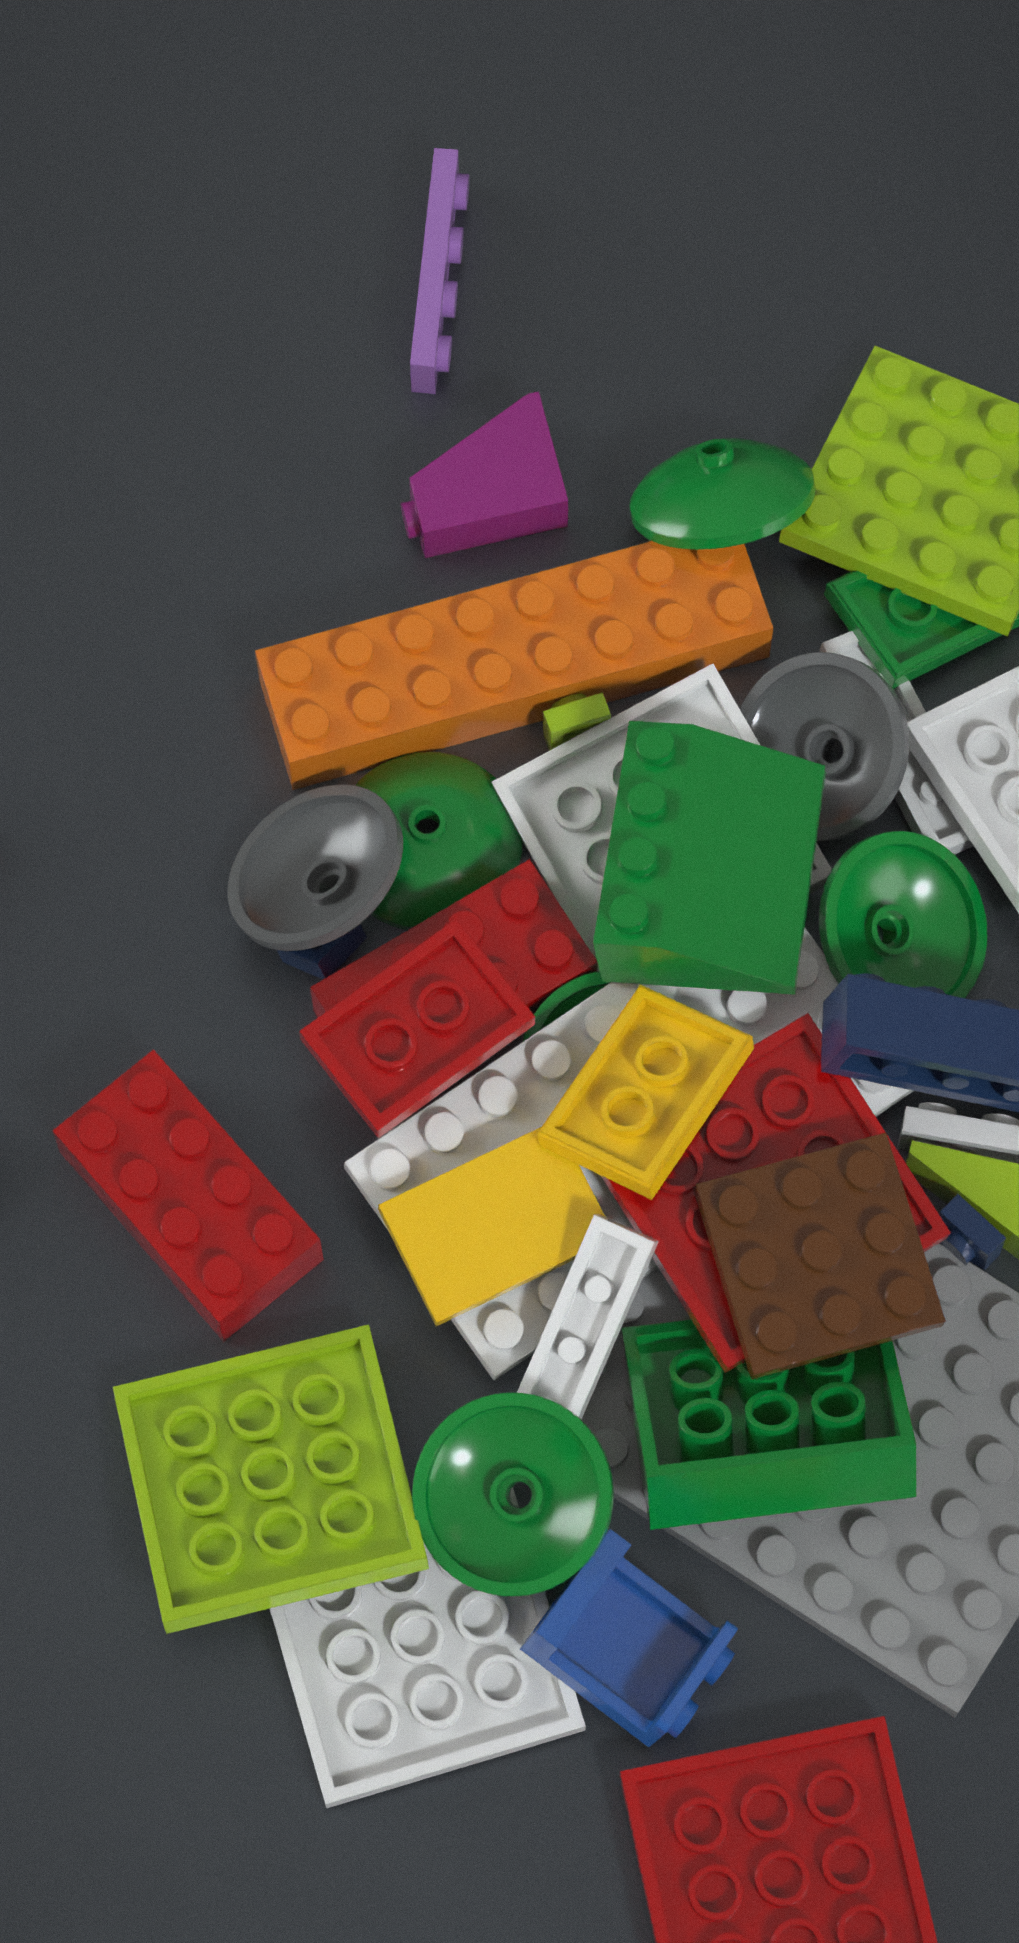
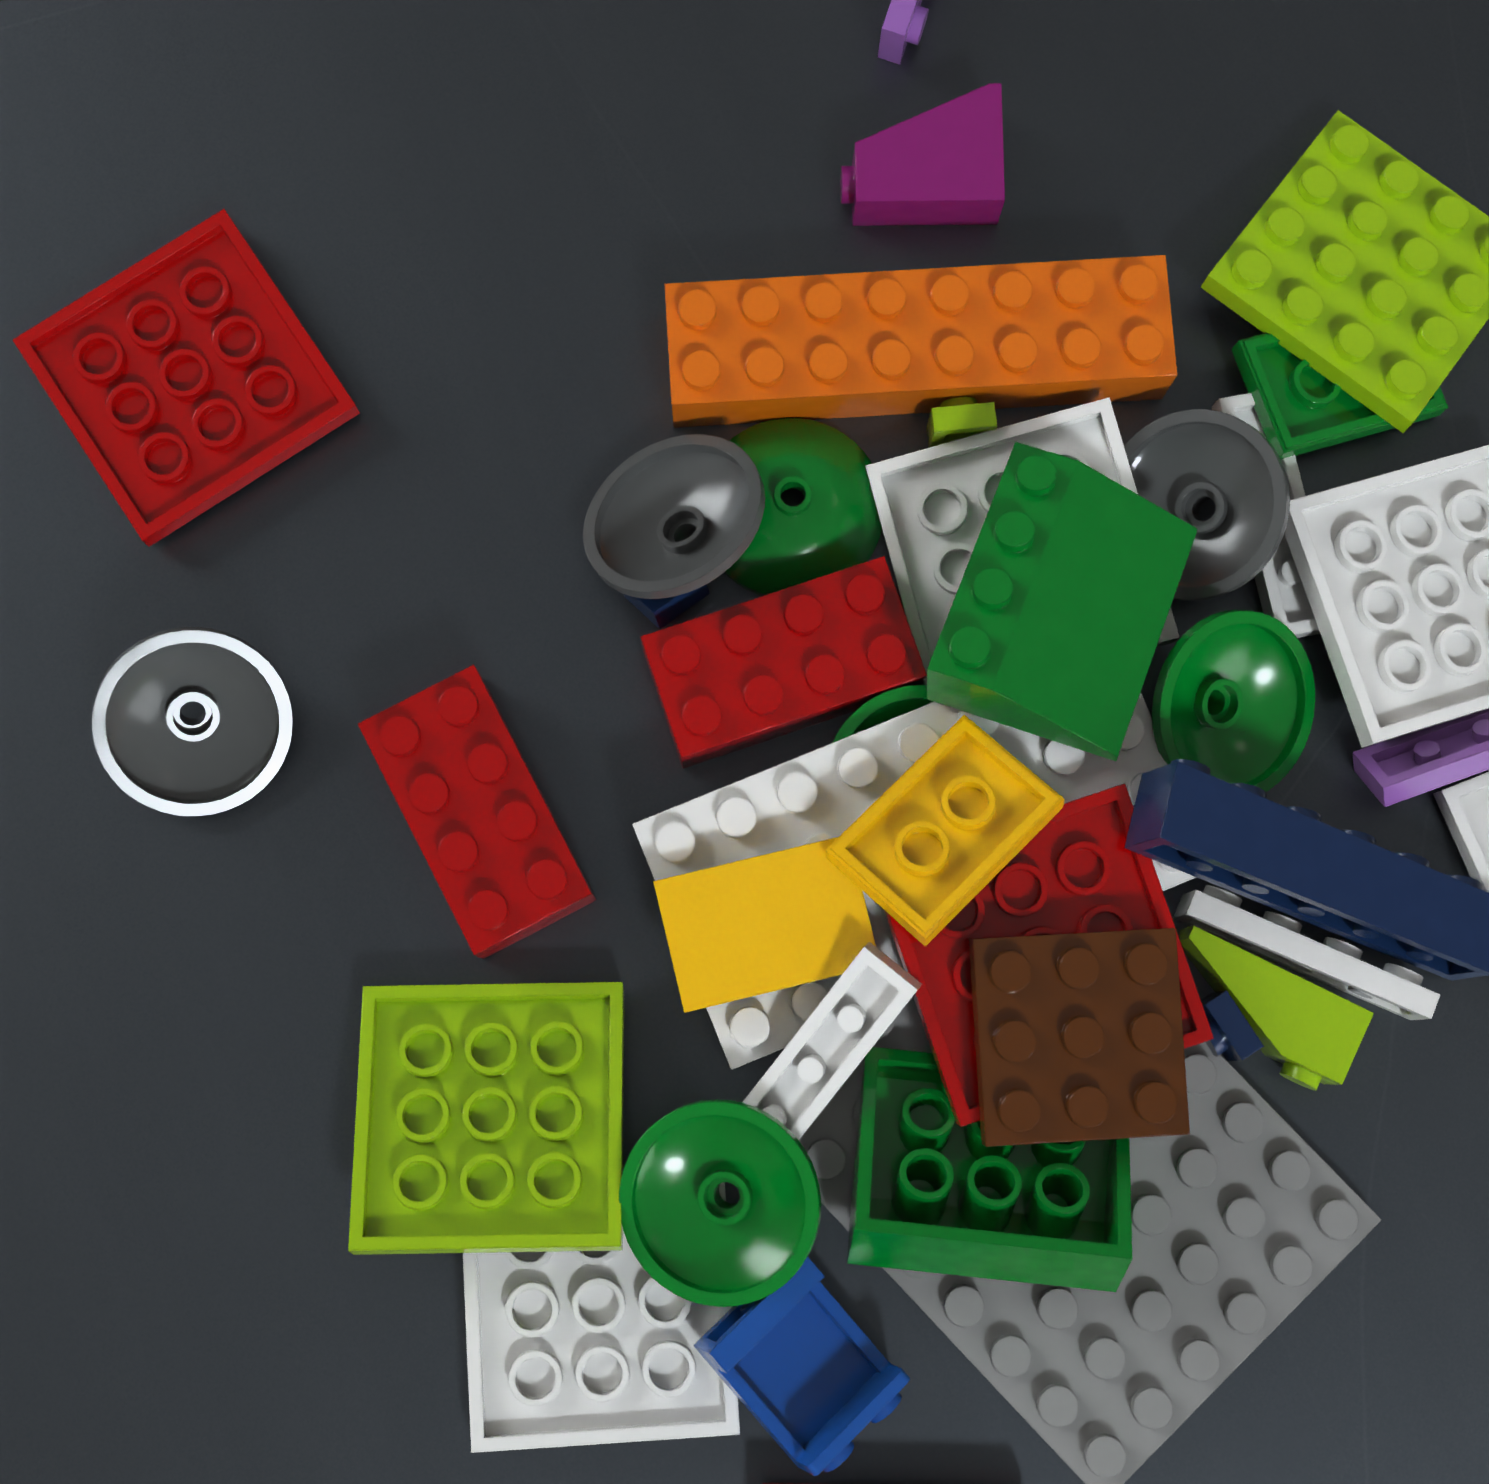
camera: 10 degrees right, 10 degrees up
red plate [299,919,535,1139] -> none
green dish [630,438,816,550] -> none

